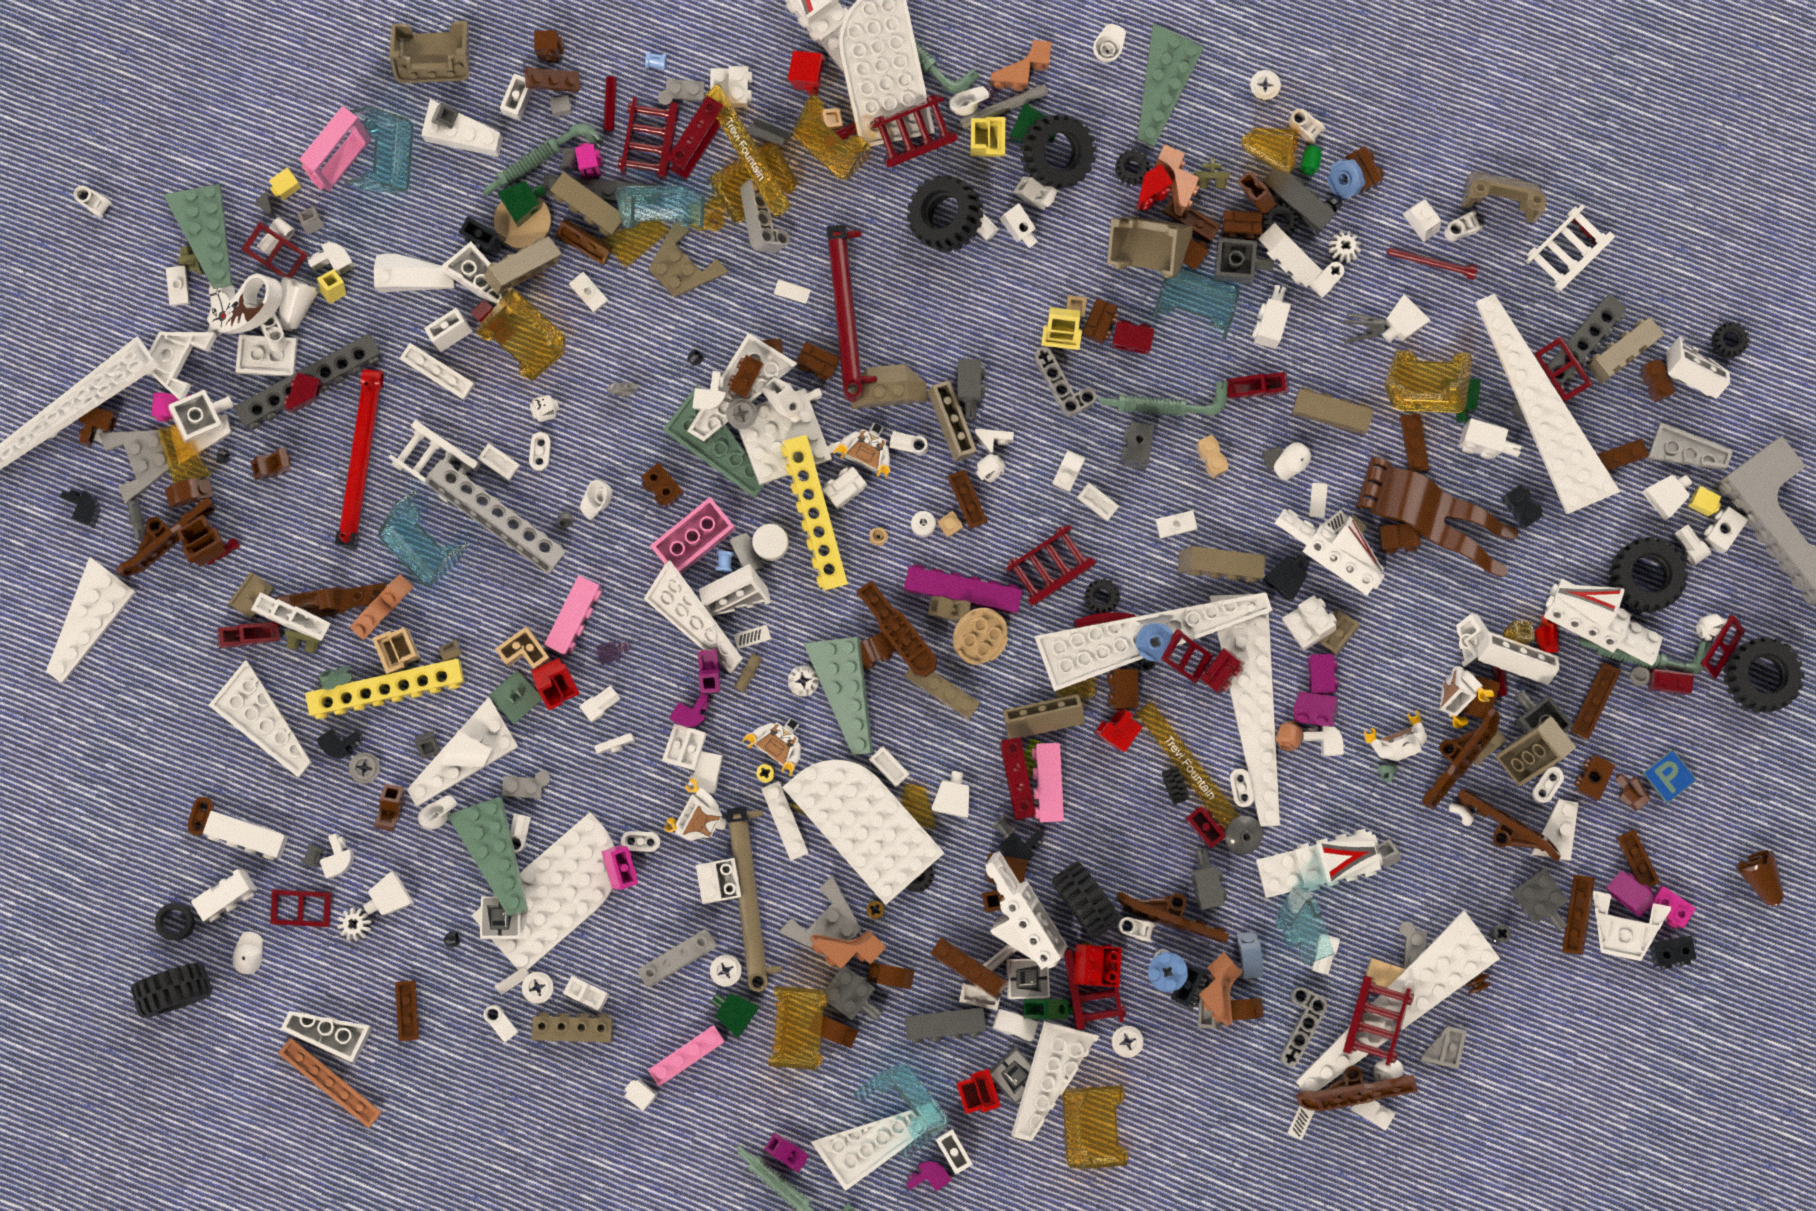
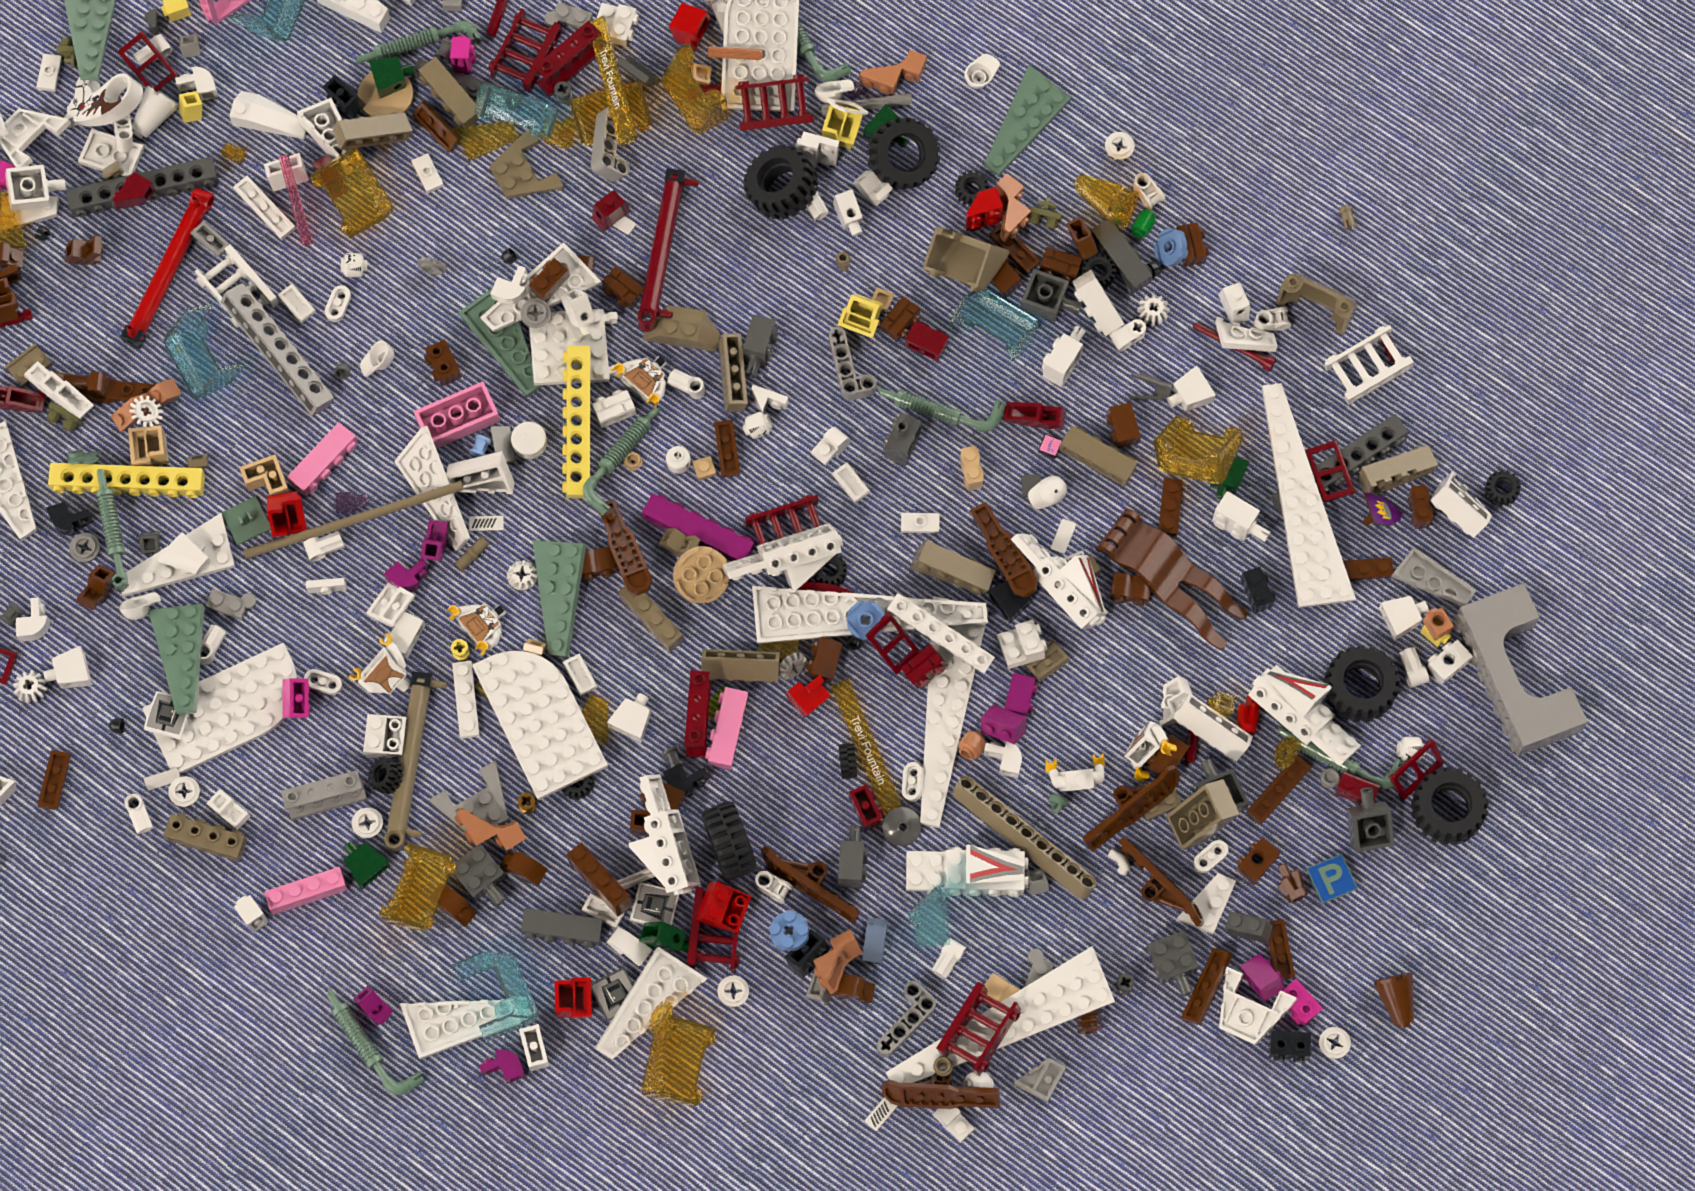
camera: 15 degrees right, 10 degrees down
none -> sand green piece [96,469,129,592]
none -> dark tan slope [102,161,124,180]
none -> white gear [129,396,163,427]
none -> light grey slope [190,221,230,258]
none -> clear yellow piece [221,142,246,164]
none -> dark tan piece [244,481,464,559]
none -> clear pink axle [279,154,312,245]
none -> black tyre [368,756,403,794]
none -> tan plate [523,639,547,656]
none -> dark grey bush [554,81,572,104]
none -> sand green piece [583,408,661,516]
none -> dark red torso [592,190,631,232]
none -> clear yellow gear [649,1000,673,1034]
none -> nougat axle [708,46,762,60]
none -> white wedge [722,523,843,591]
none -> light grey gear [779,652,807,680]
none -> white plate [796,132,839,168]
none -> white piece [826,99,868,115]
none -> dark tan pin [836,252,850,272]
none -> white brick [887,593,995,674]
none -> dark tan plate [933,1056,953,1076]
none -> dark tan beam [952,776,1096,899]
none -> reddish brown piece [969,502,1038,597]
none -> bright pink tile [1038,434,1062,459]
none -> reddish brown brick [1106,402,1141,448]
none -> white wing [1215,317,1278,352]
none -> dark grey brick [1225,912,1273,944]
none -> clear yellow gear [1273,736,1299,770]
none -> white gear [1319,1027,1351,1059]
none -> dark tan pin [1338,205,1357,230]
none -> dark grey brick [1347,788,1395,852]
none -> dark purple shield [1363,492,1403,526]
none -> nougat brick [1423,607,1454,641]

